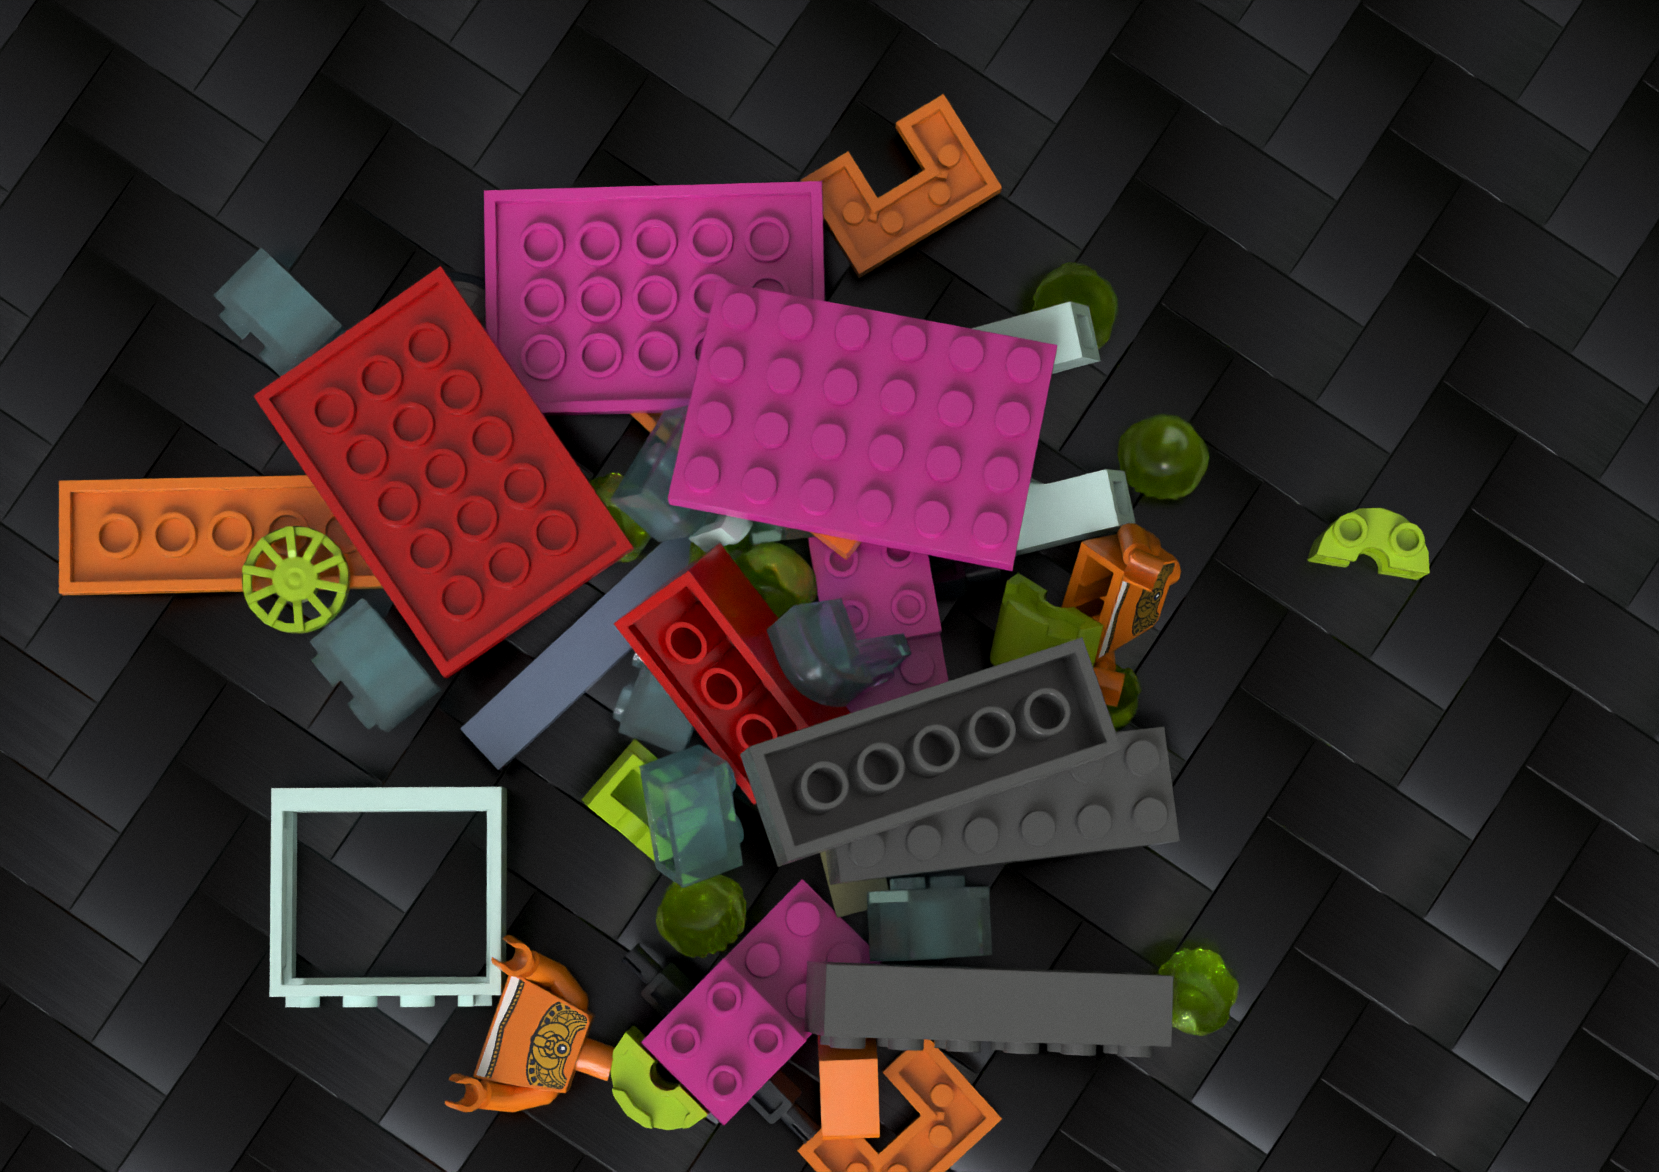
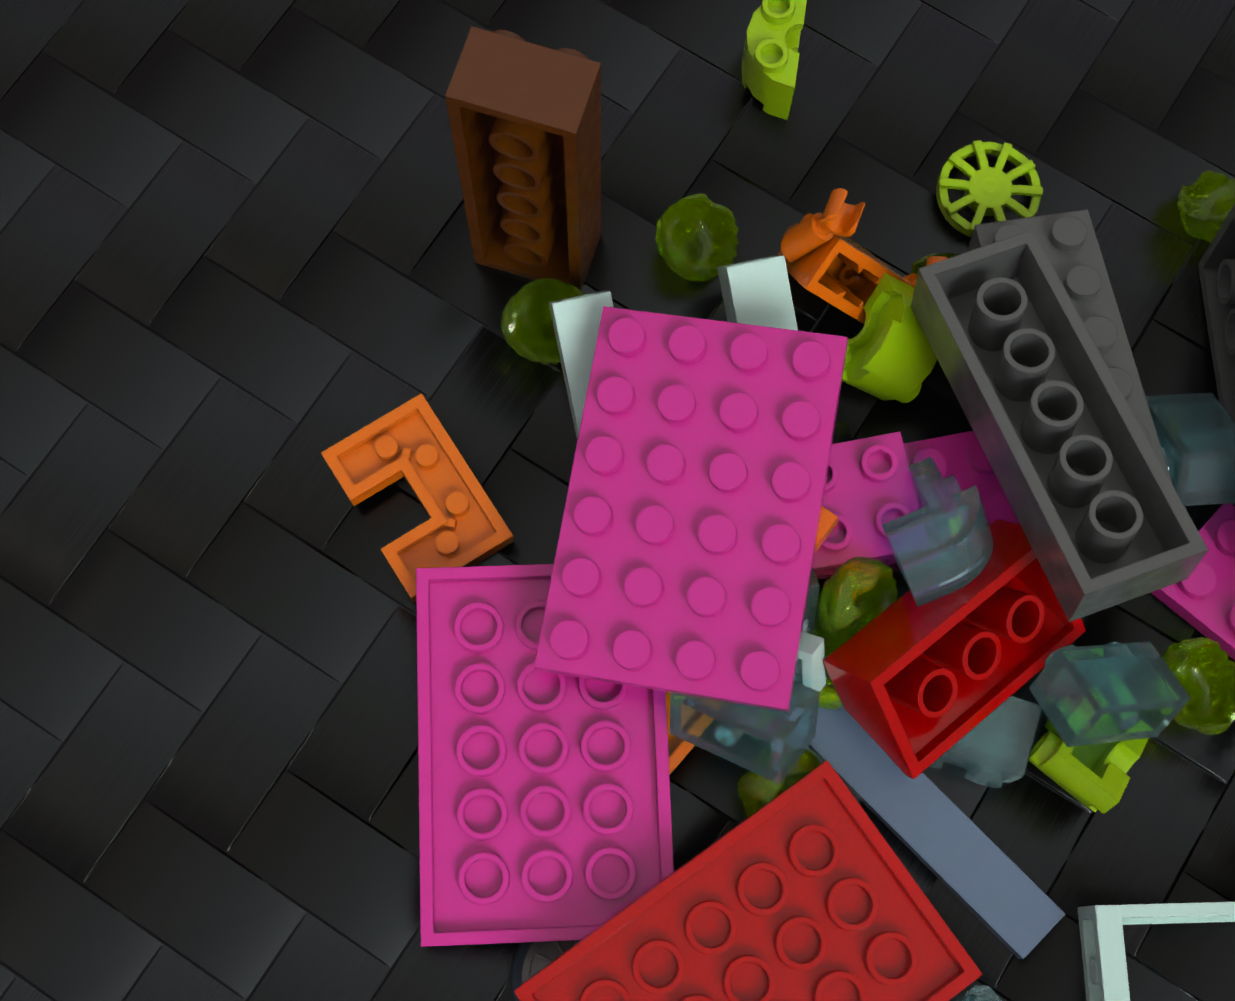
camera: 90 degrees left, 10 degrees down
none -> reddish brown brick [445,26,601,294]
none -> lime wheel [936,140,1043,237]

